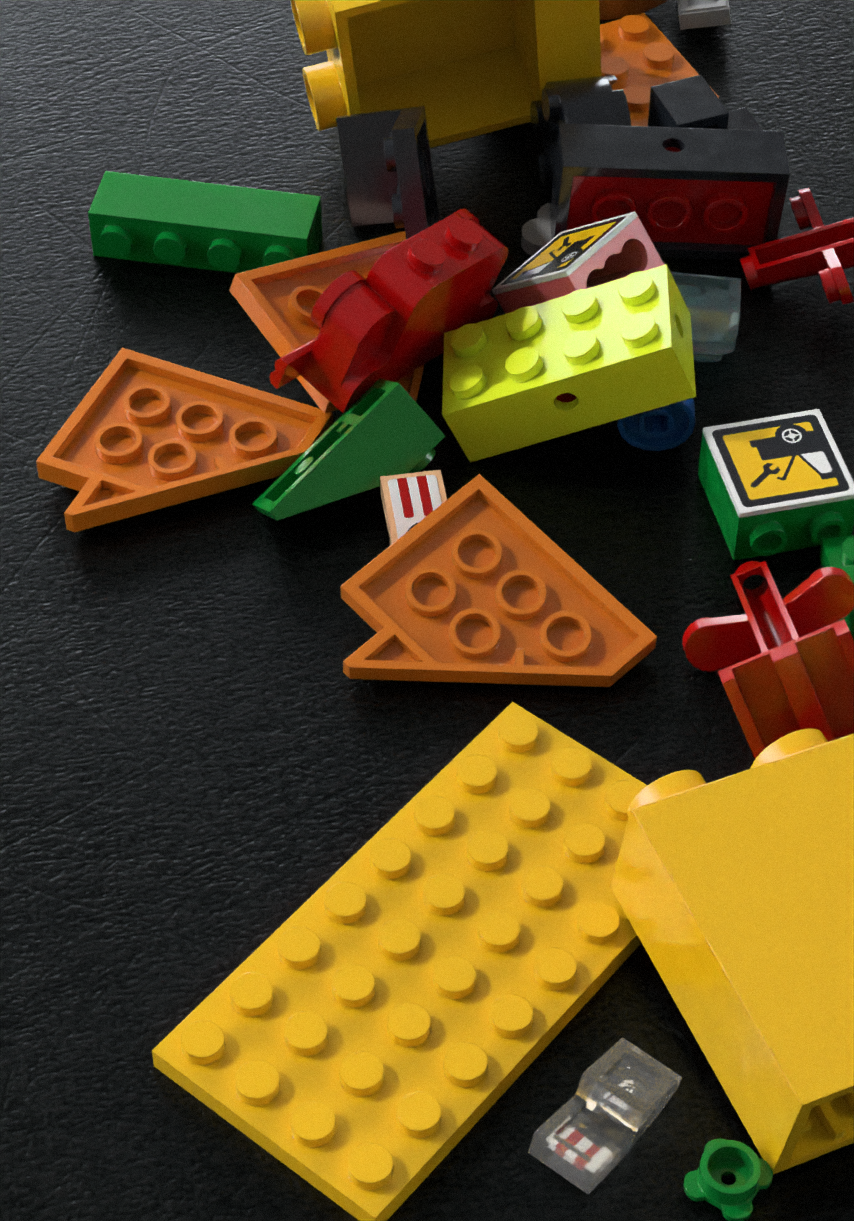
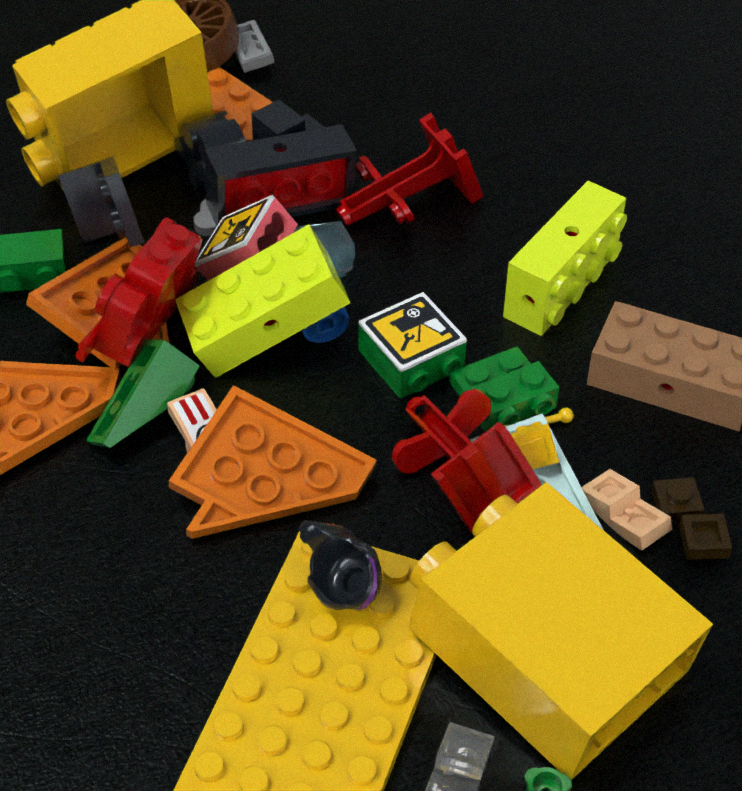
camera: 20 degrees left, 0 degrees up
none -> black hair [299,520,382,611]

